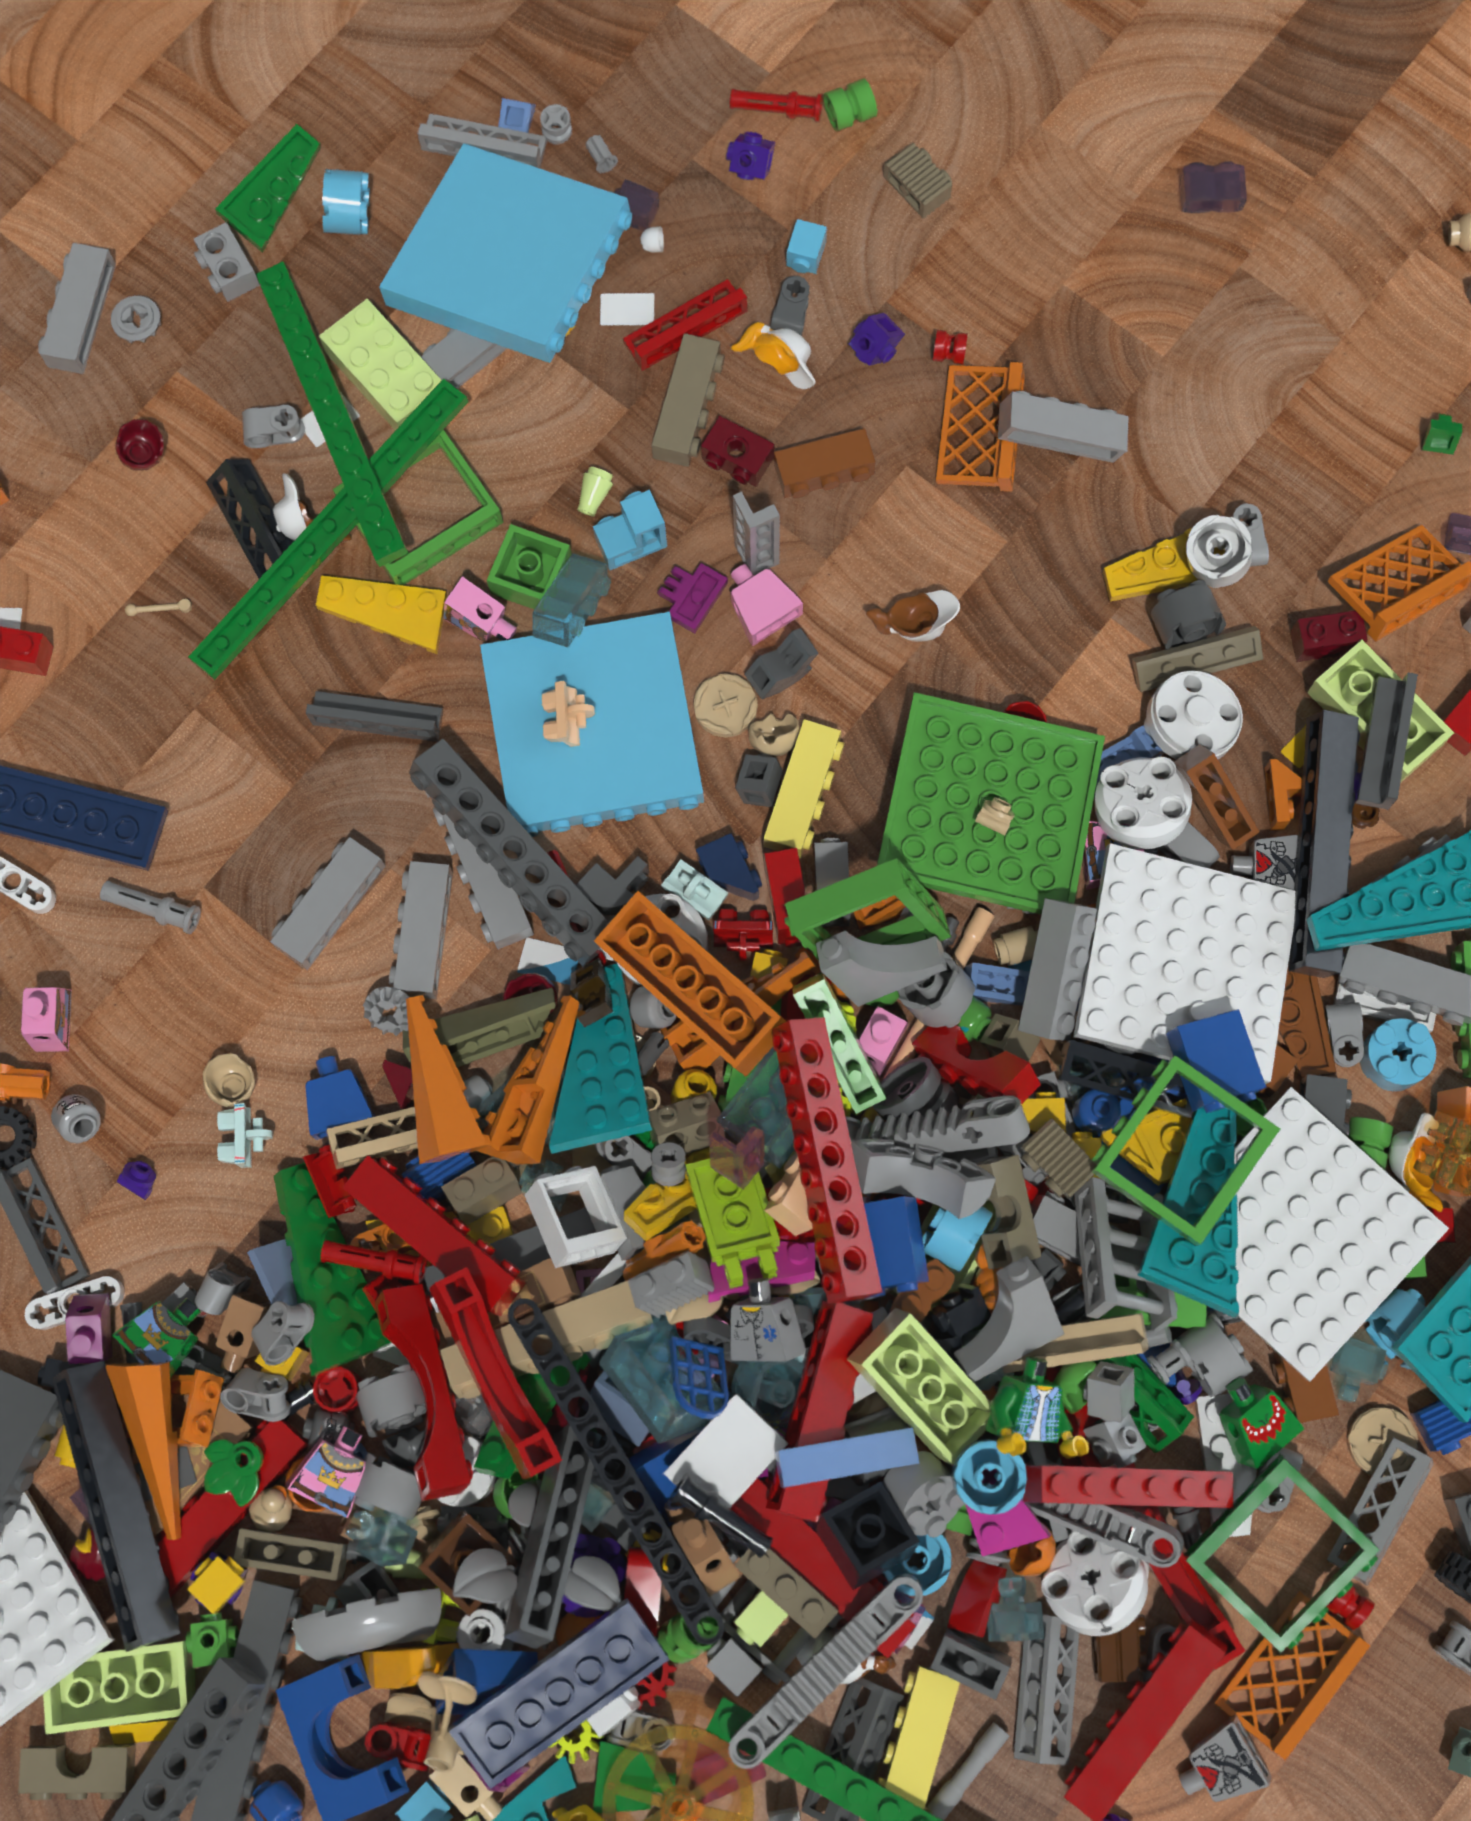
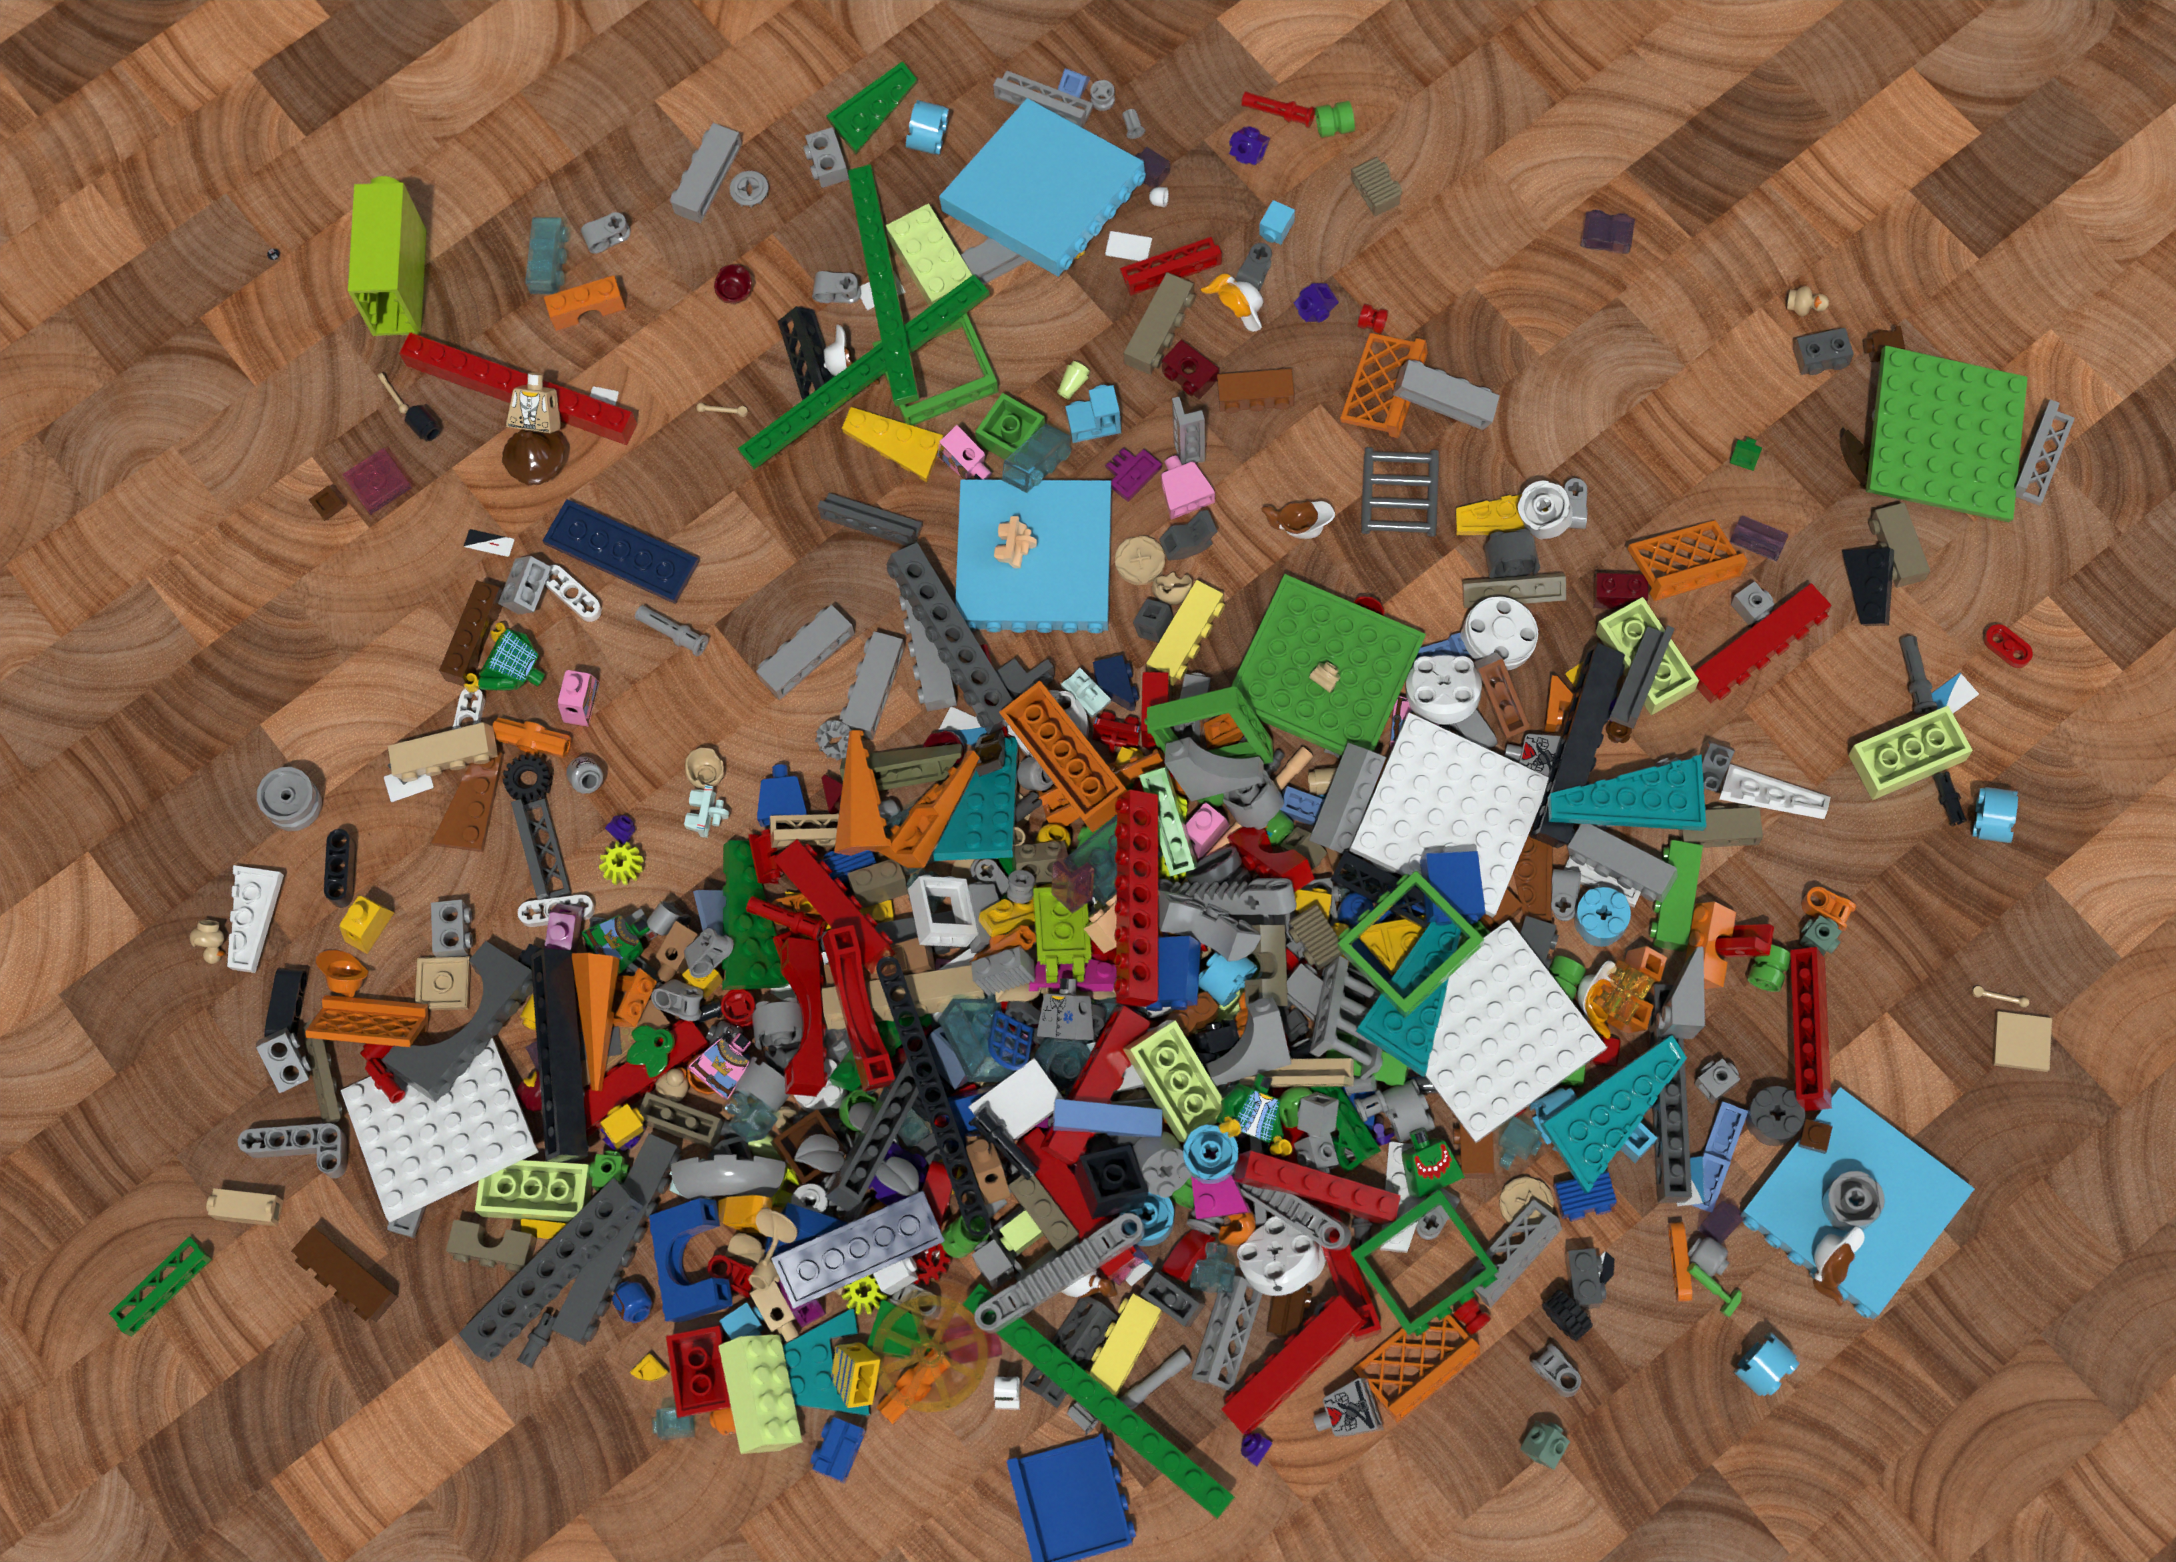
camera: 15 degrees right, 5 degrees down
none -> neon yellow gear [599,841,644,886]
none -> dark grey bar [1361,447,1439,537]

